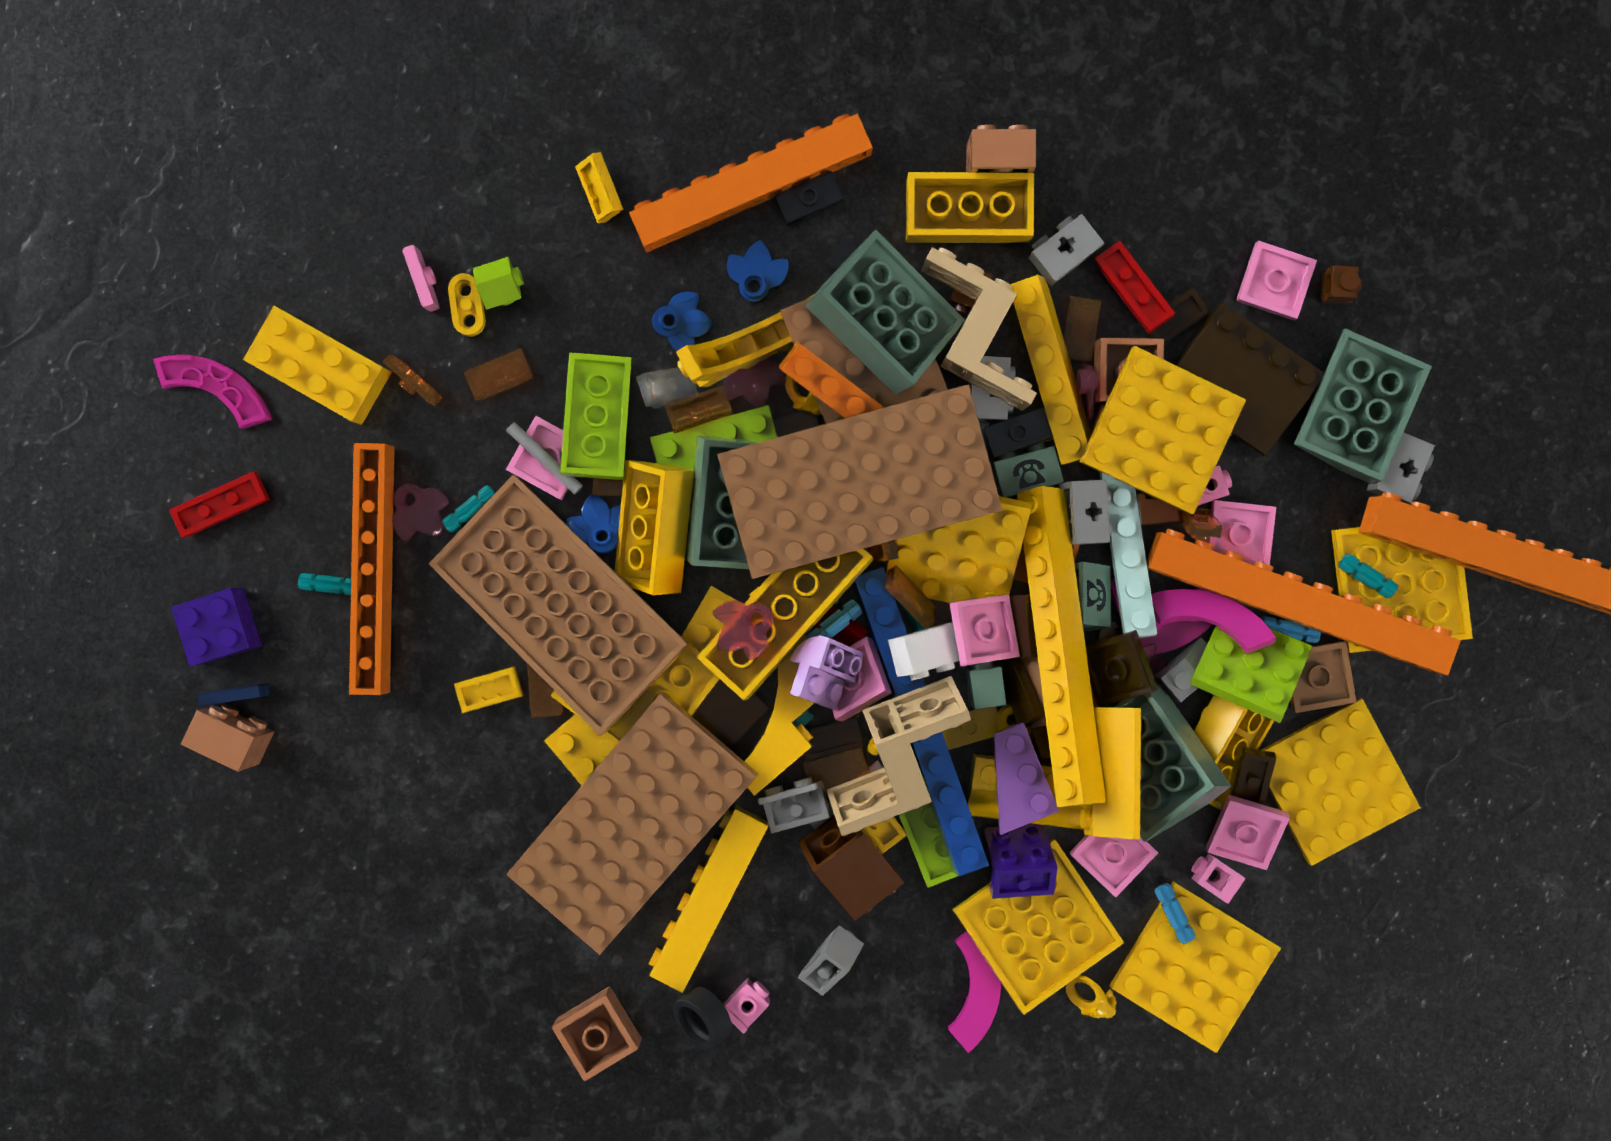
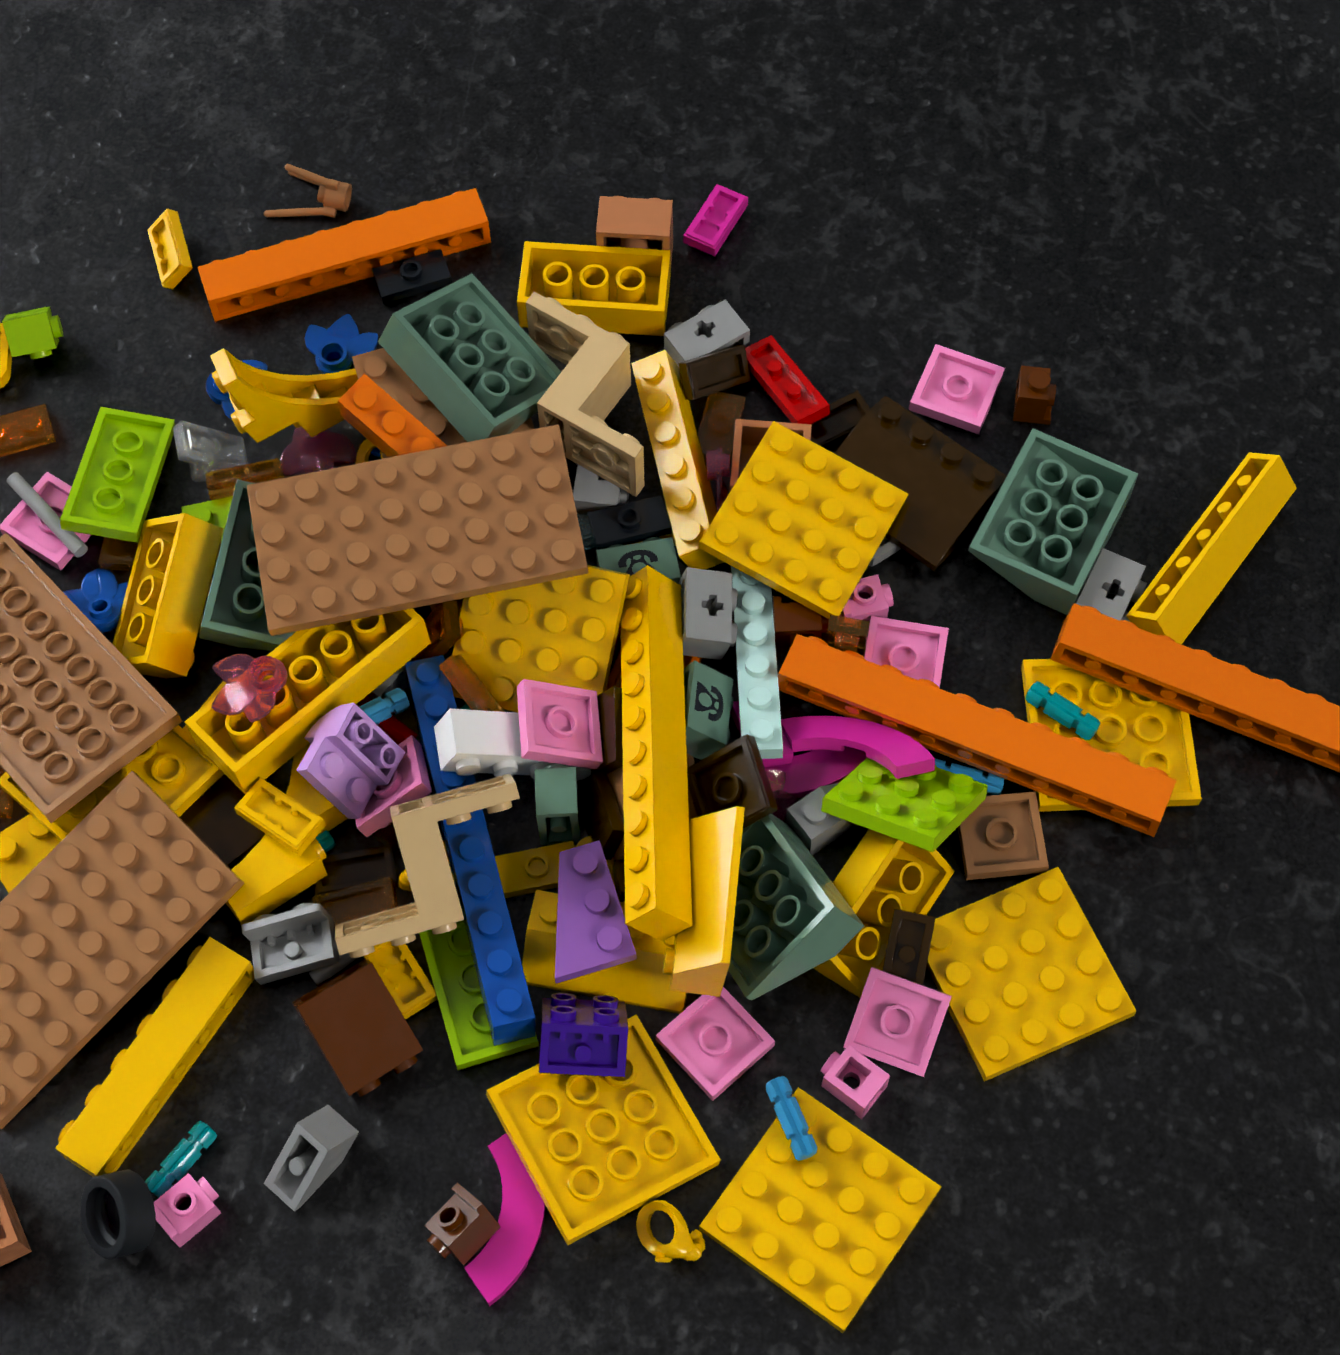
camera: 10 degrees right, 25 degrees down
none -> teal axle [145,1121,217,1198]
none -> yellow plate [234,777,326,856]
none -> medium nougat plant [263,164,352,218]
none -> reddish brown brick [424,1182,501,1265]
none -> dark brown tile [678,345,751,400]
none -> dark pink plate [683,184,748,257]
none -> yellow brick [1126,452,1297,645]

